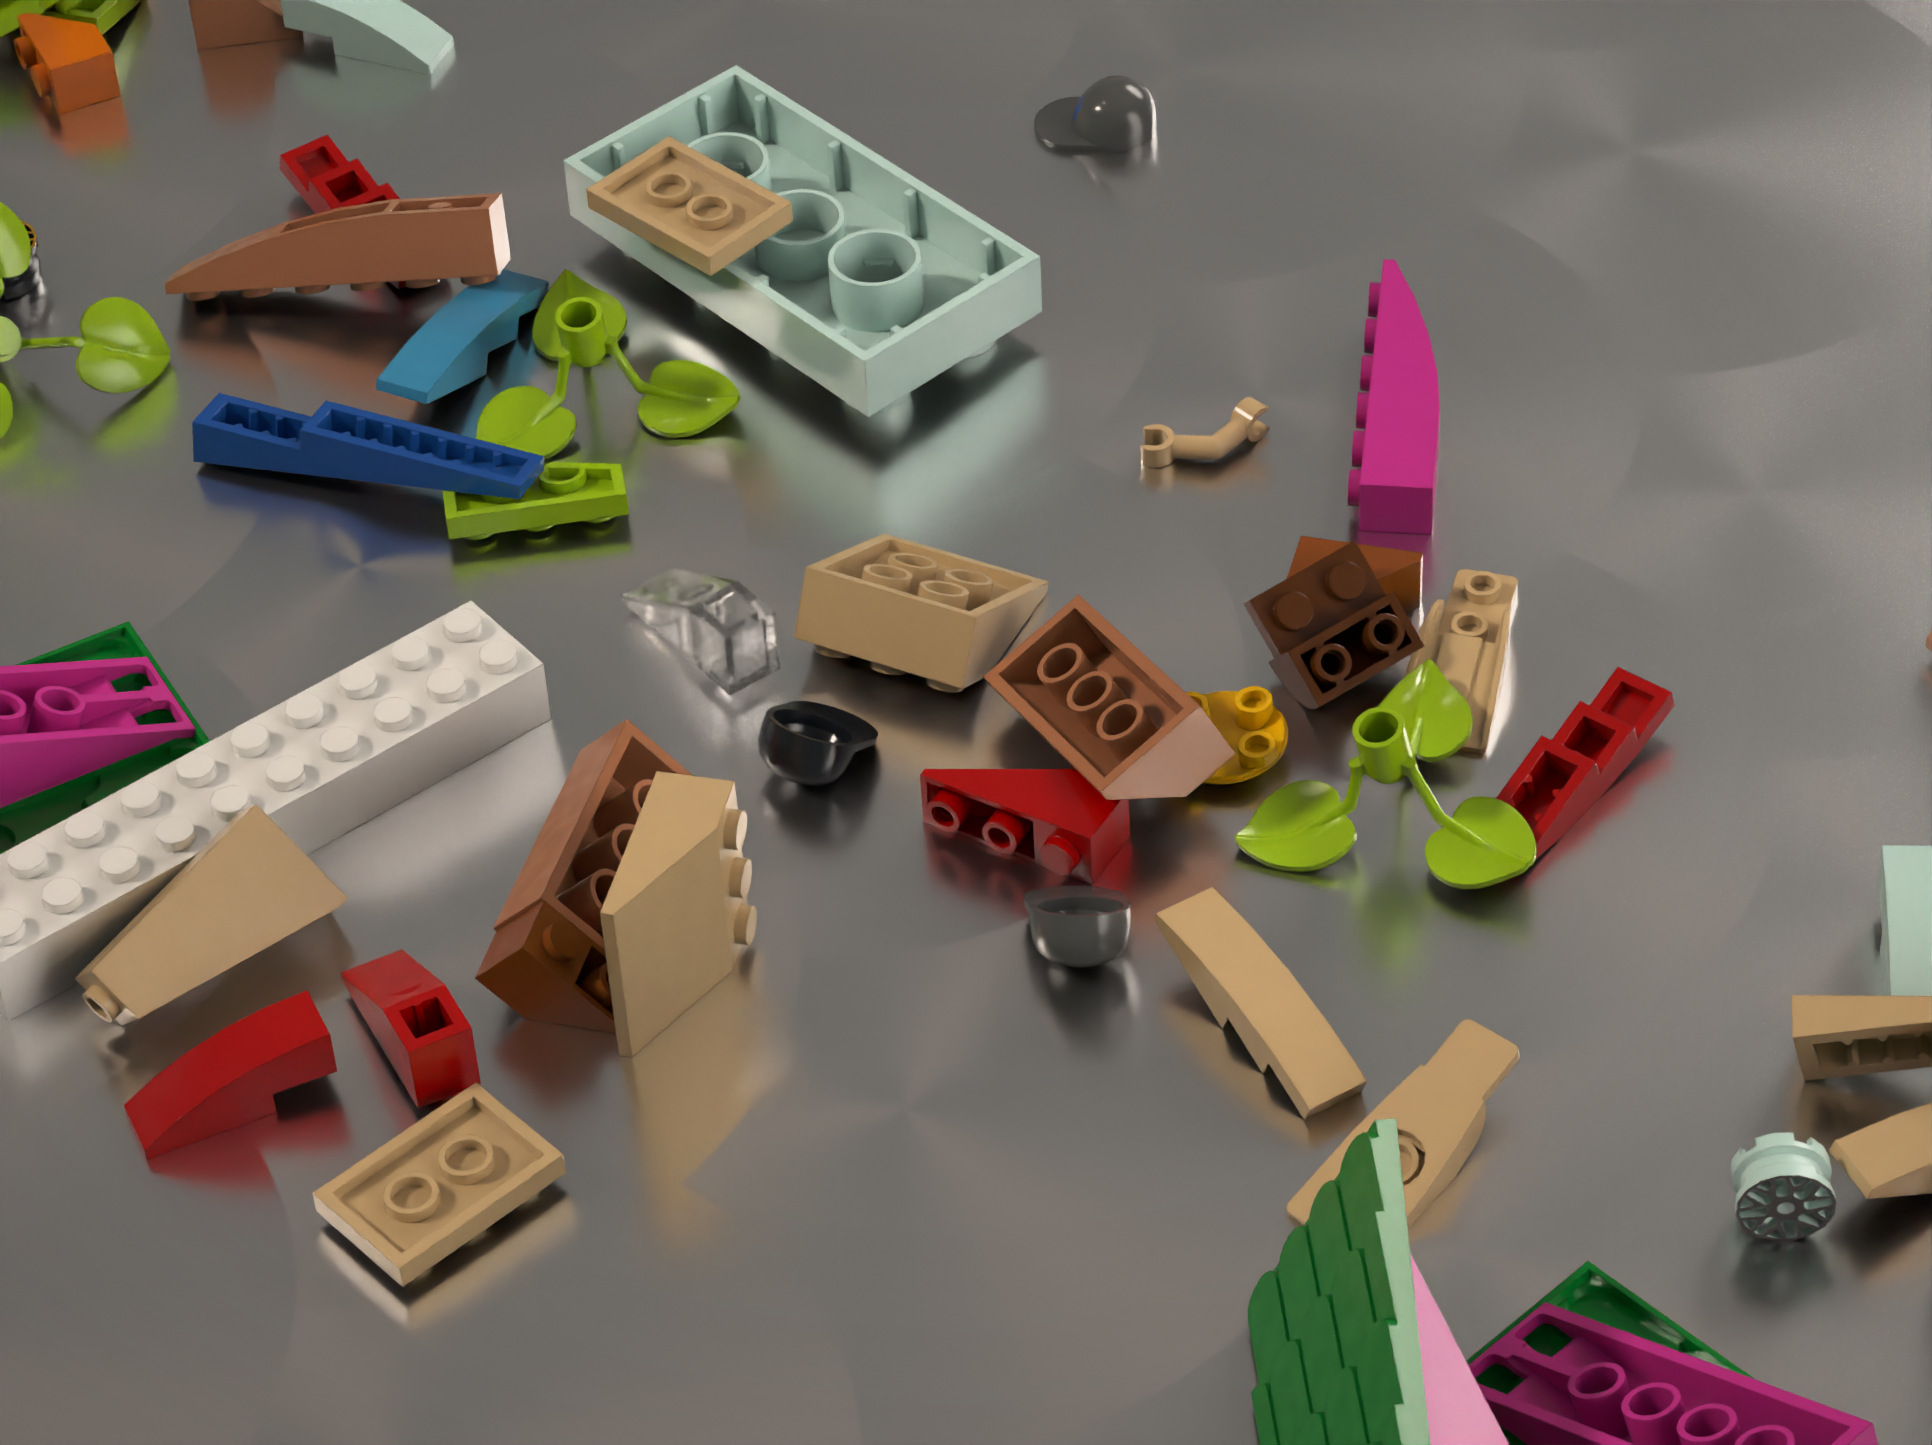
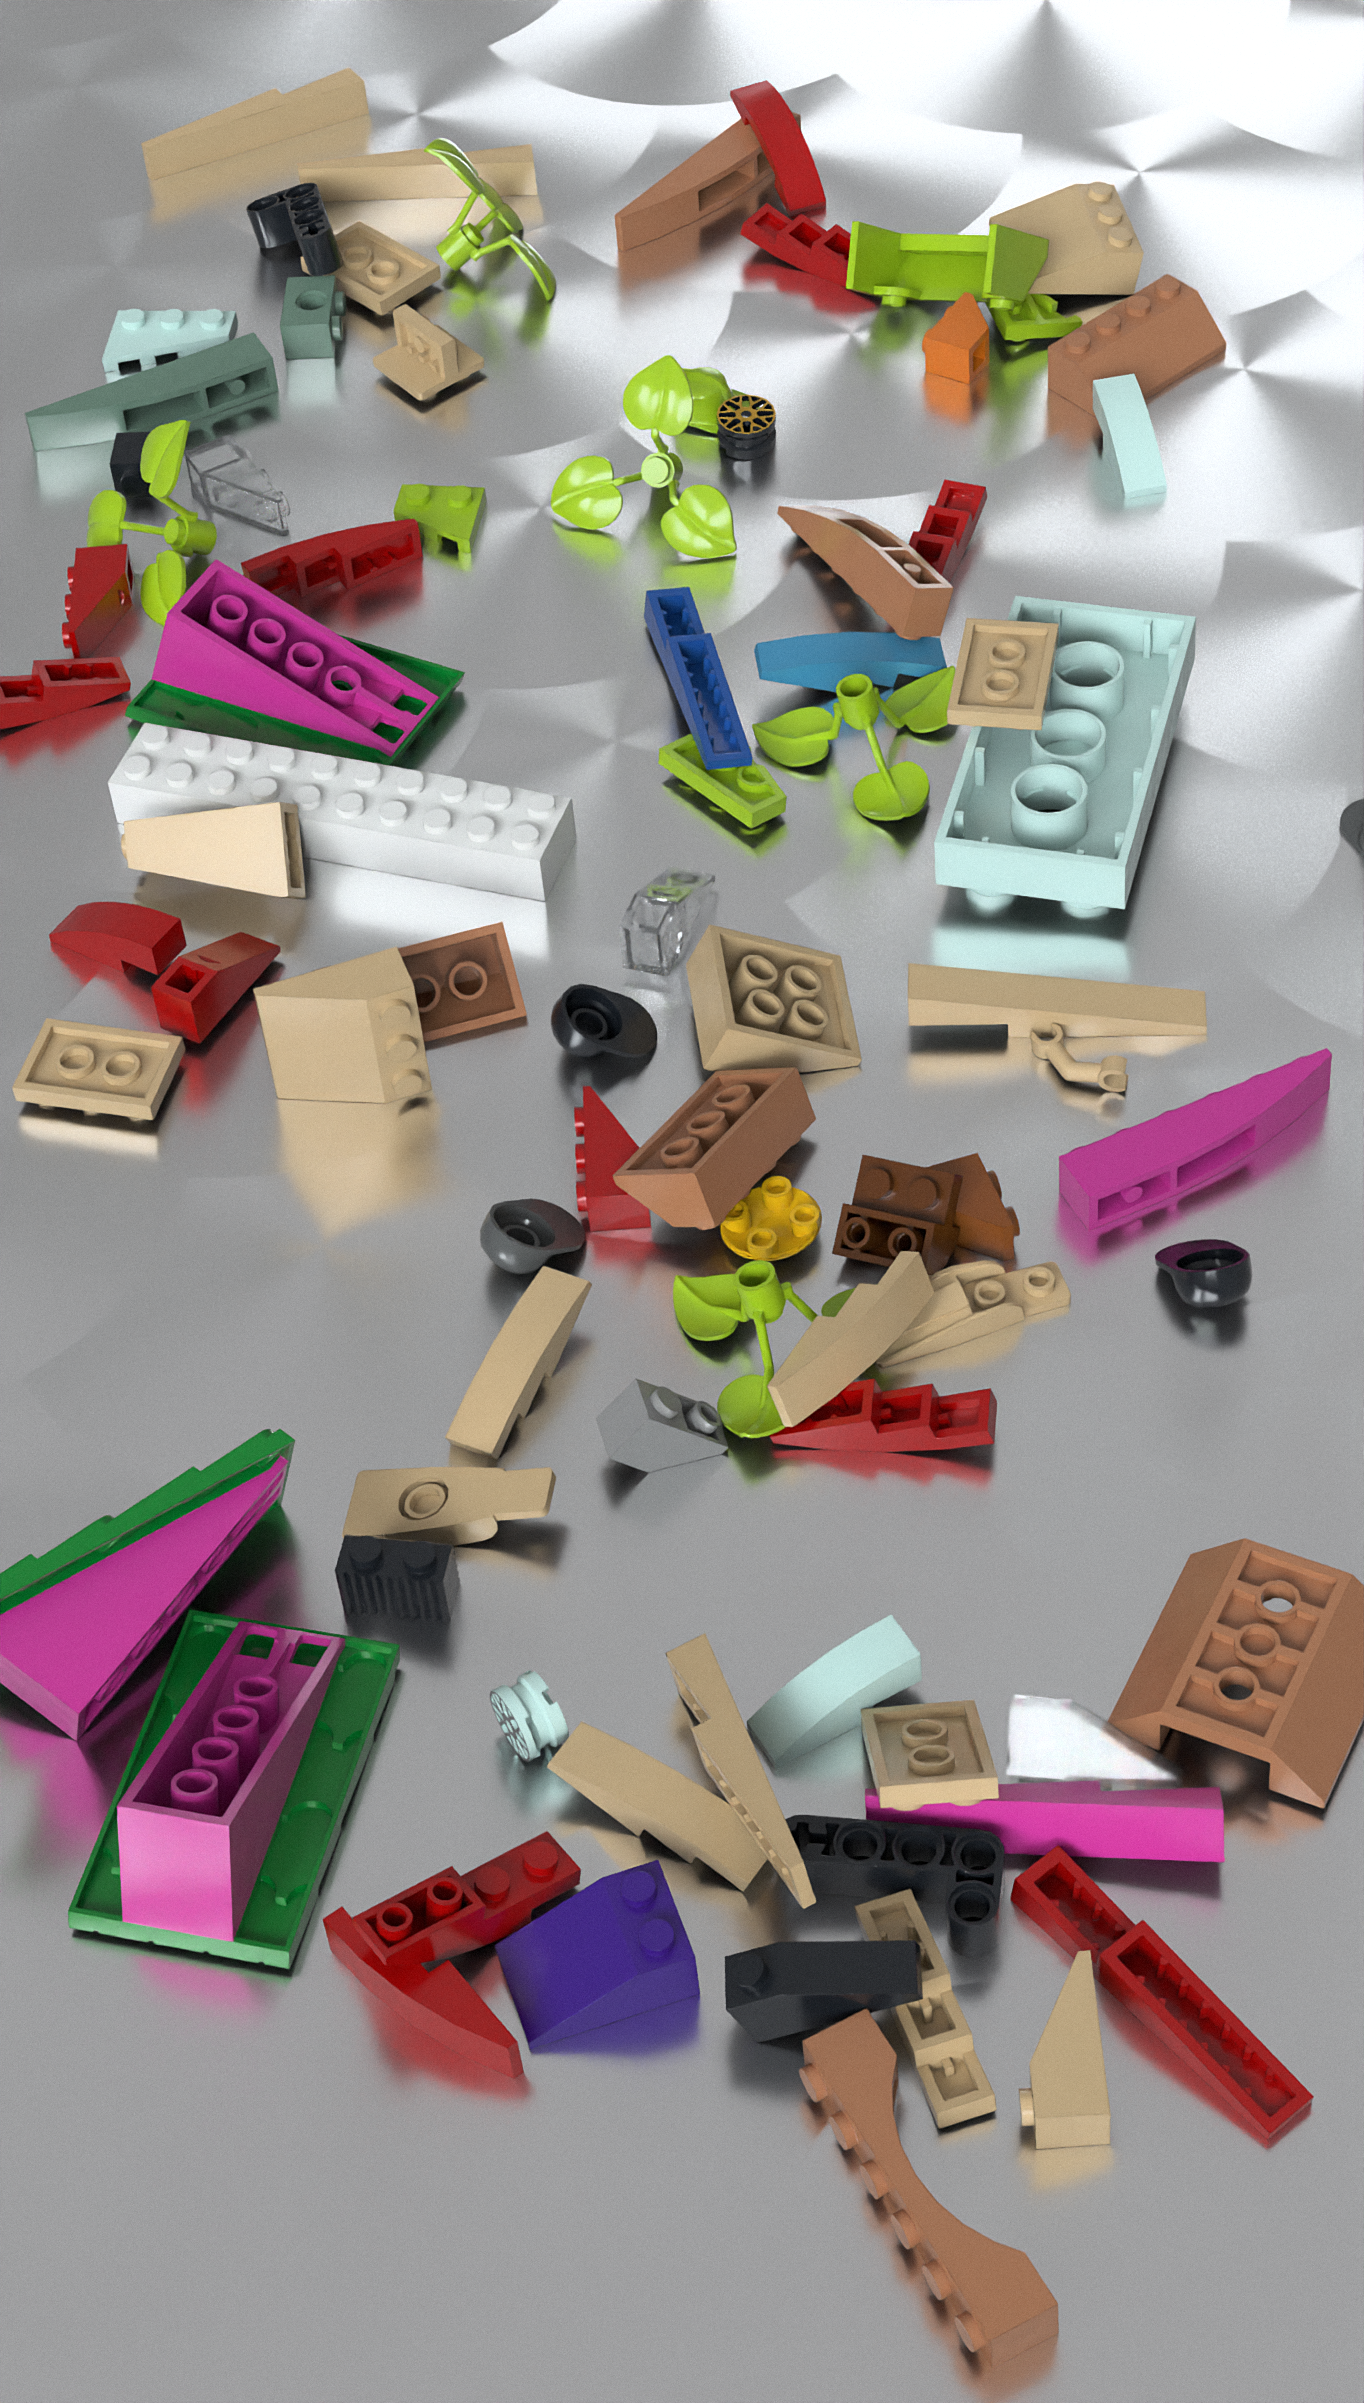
camera: 60 degrees right, 5 degrees up
none -> black brick [335,1534,460,1624]
none -> light grey slope [596,1378,729,1473]
none -> tan slope [767,1251,935,1427]
none -> tan slope [908,963,1207,1038]
none -> black cap [1155,1239,1252,1308]

